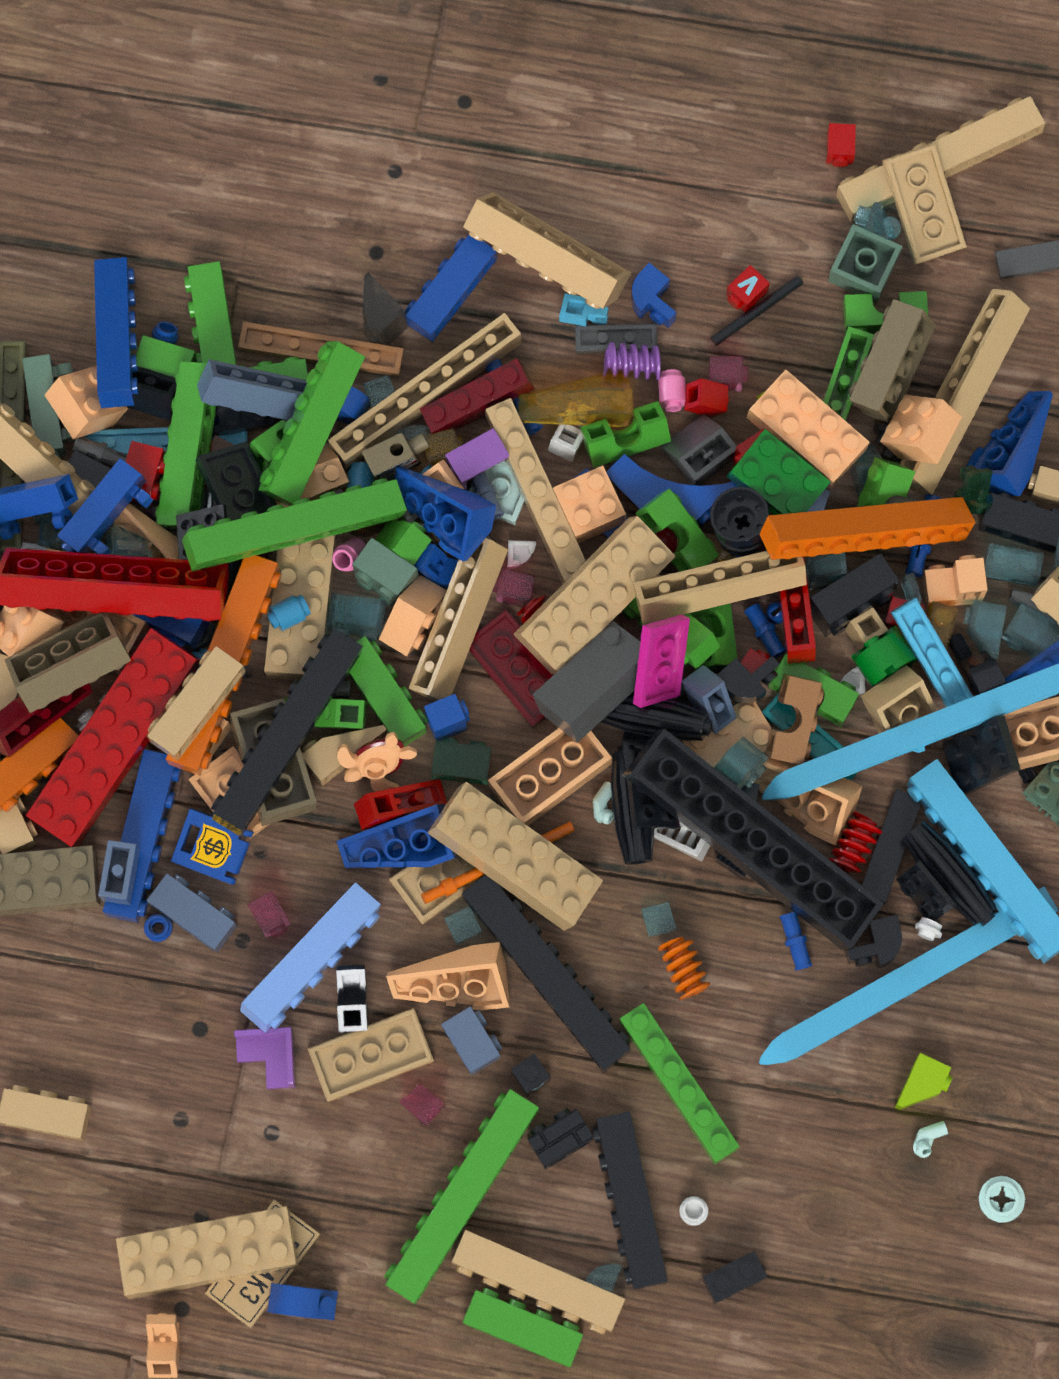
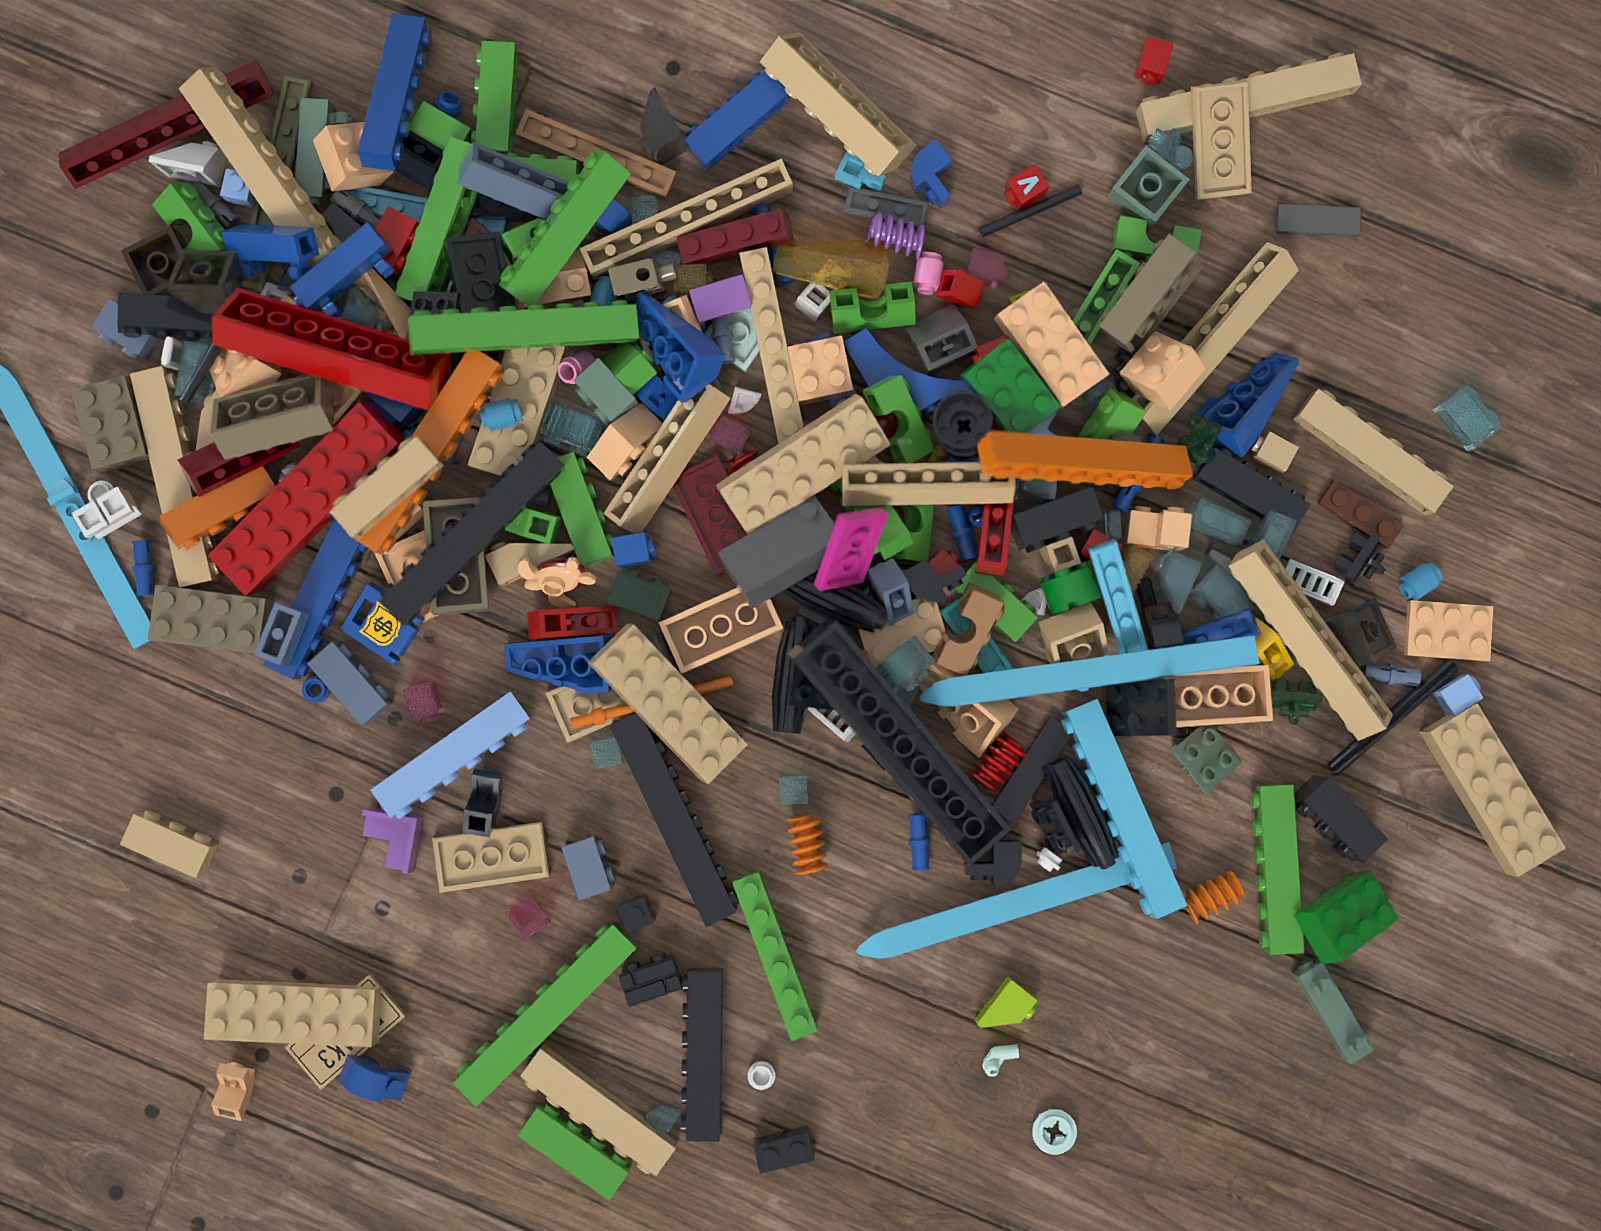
camera: 15 degrees right, 10 degrees up
light nougat wedge [386,942,510,1010] -> none
light aqua arm [593,782,614,824] -> none

